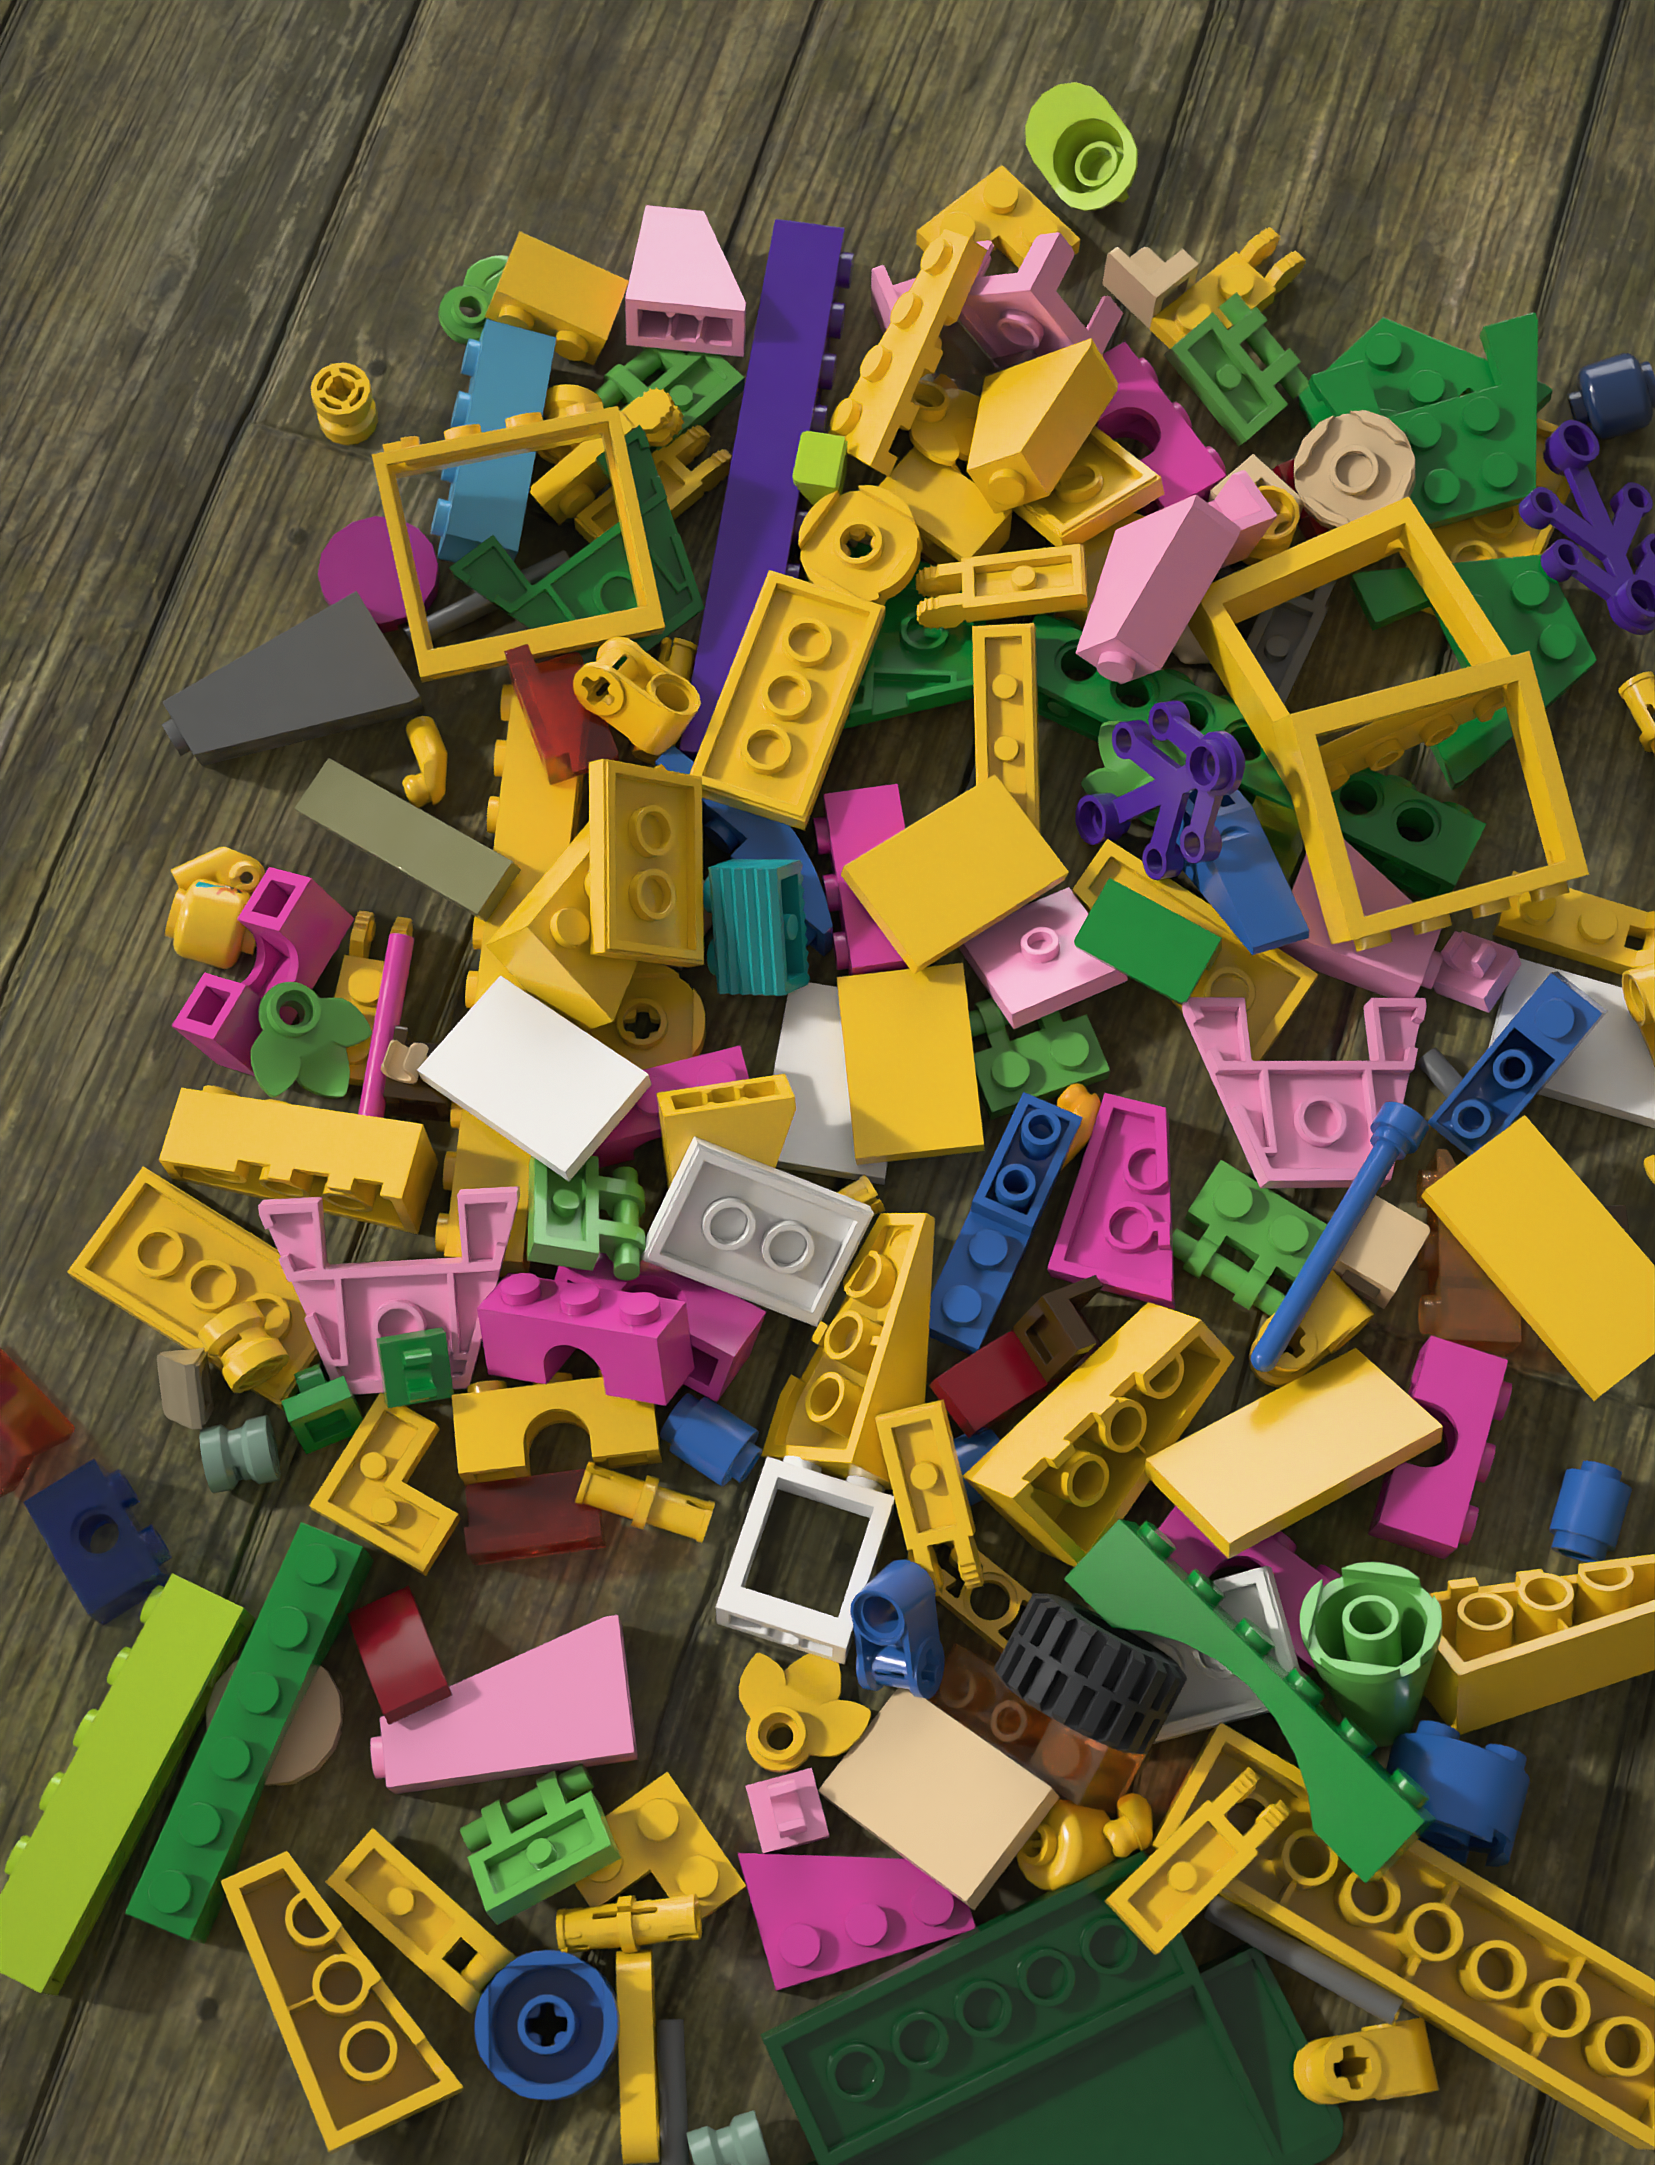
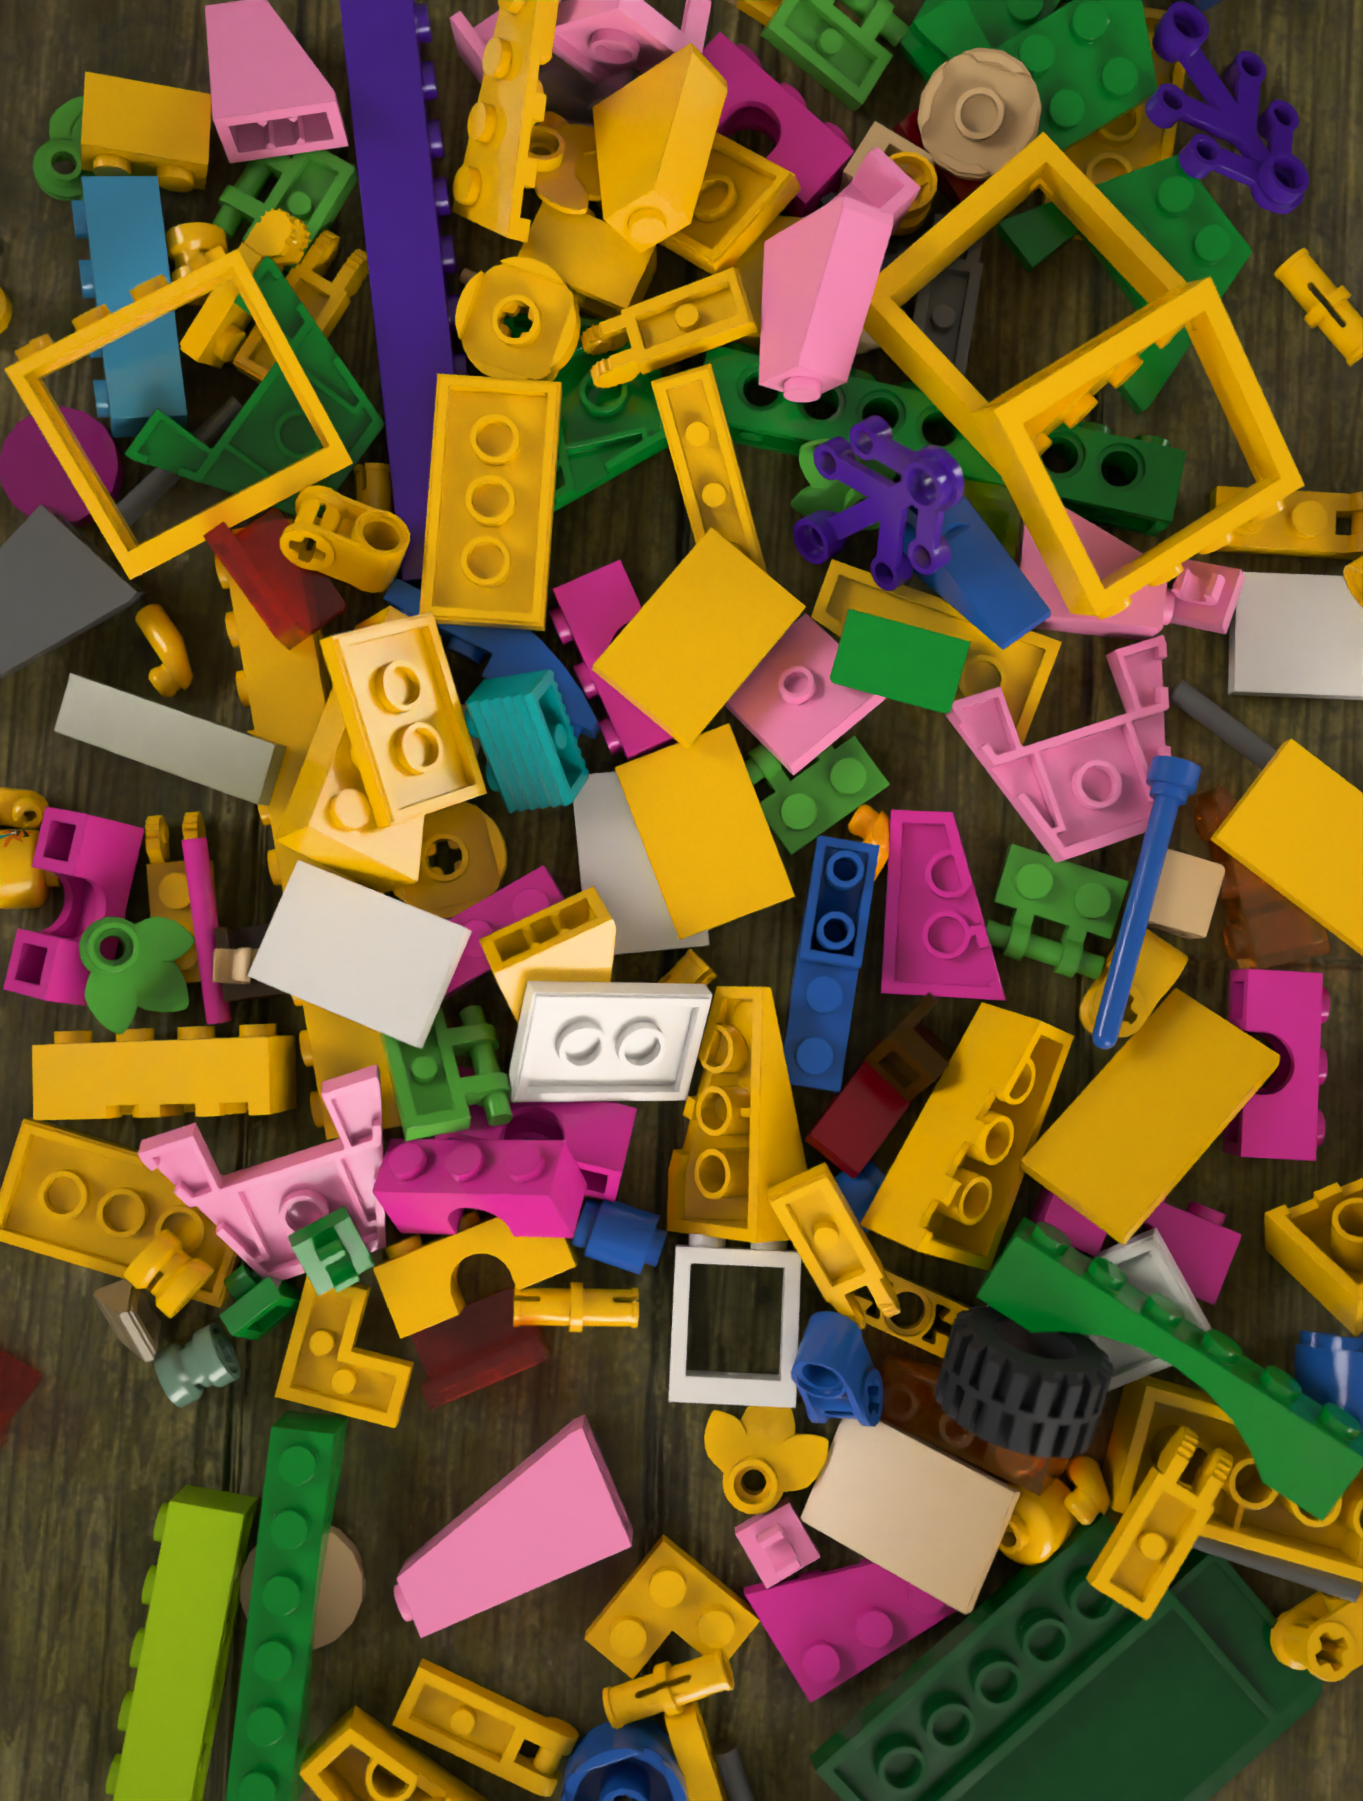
camera: 15 degrees left, 15 degrees up
clear blue brick [23,1459,173,1625] -> none
dark red slope [347,1585,452,1725] -> none
bright green plate [460,1764,621,1925] -> none
lime slope [792,431,848,506] -> none
bright green cone [1300,1562,1443,1747] -> none
blue slope [1427,971,1608,1157] -> none

